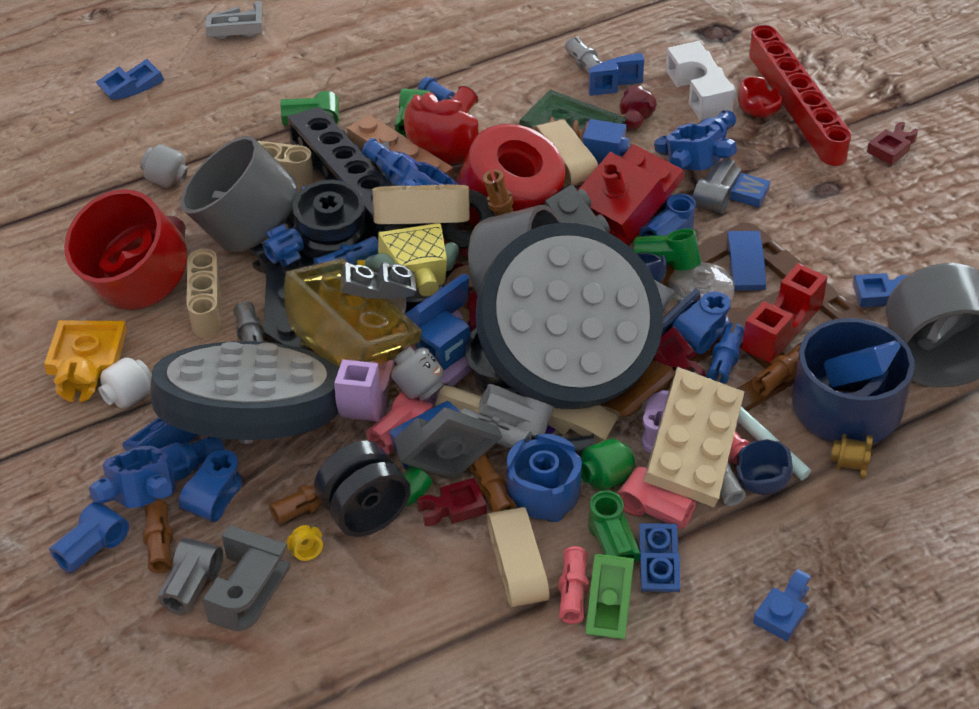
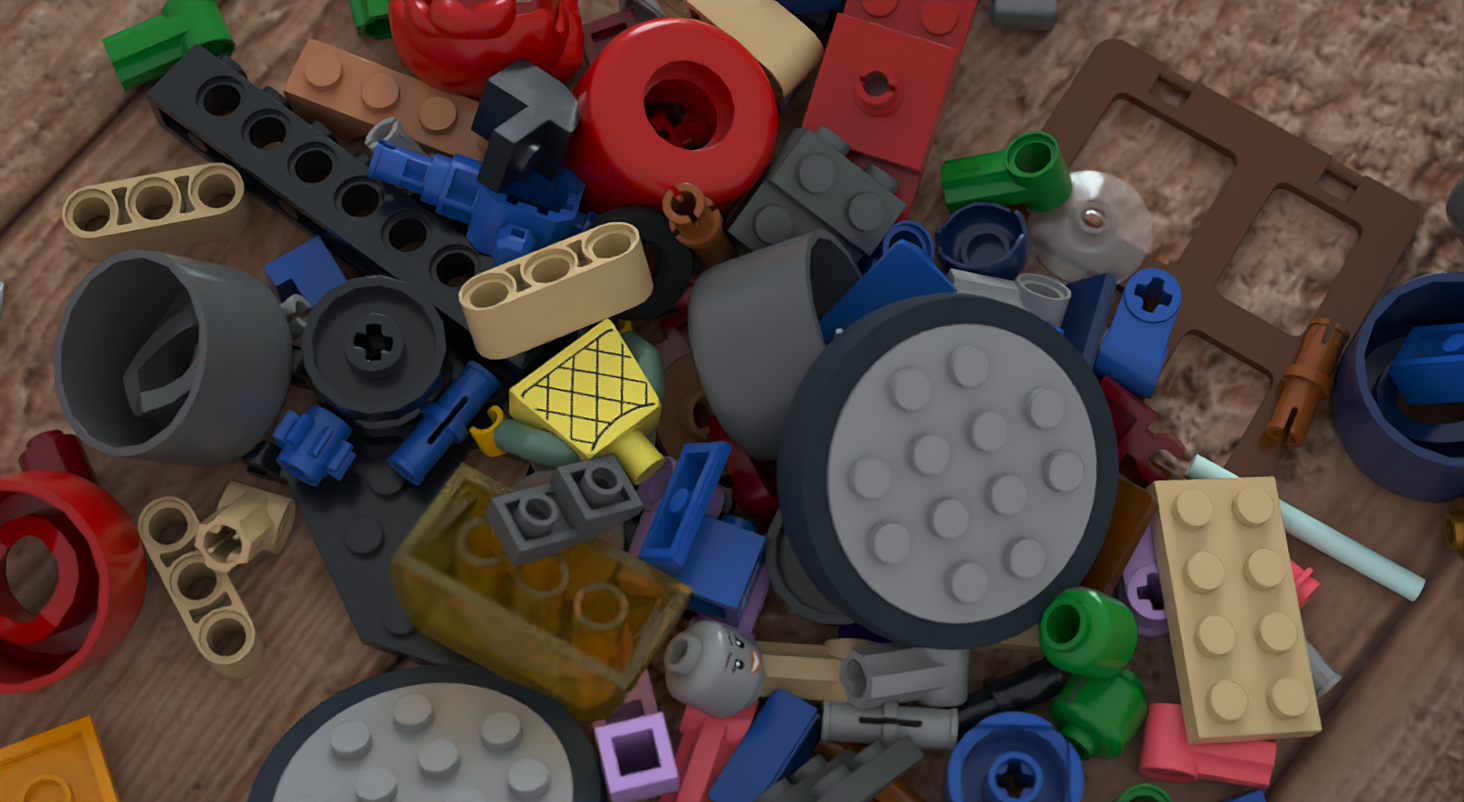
camera: 25 degrees left, 25 degrees up
flat silver pin [233,301,263,342] -> none
blue piece [640,193,696,236] -> none
blue pin [706,323,744,384] -> none
blue slope [727,231,766,290] -> none
dark blue hair [736,439,793,495] -> none
red arch [742,263,828,364] -> none
blue plate [853,273,908,307] -> none
none -> tan piece [194,480,297,573]
none -> black brick [470,58,580,194]
none -> green head [1038,586,1138,680]

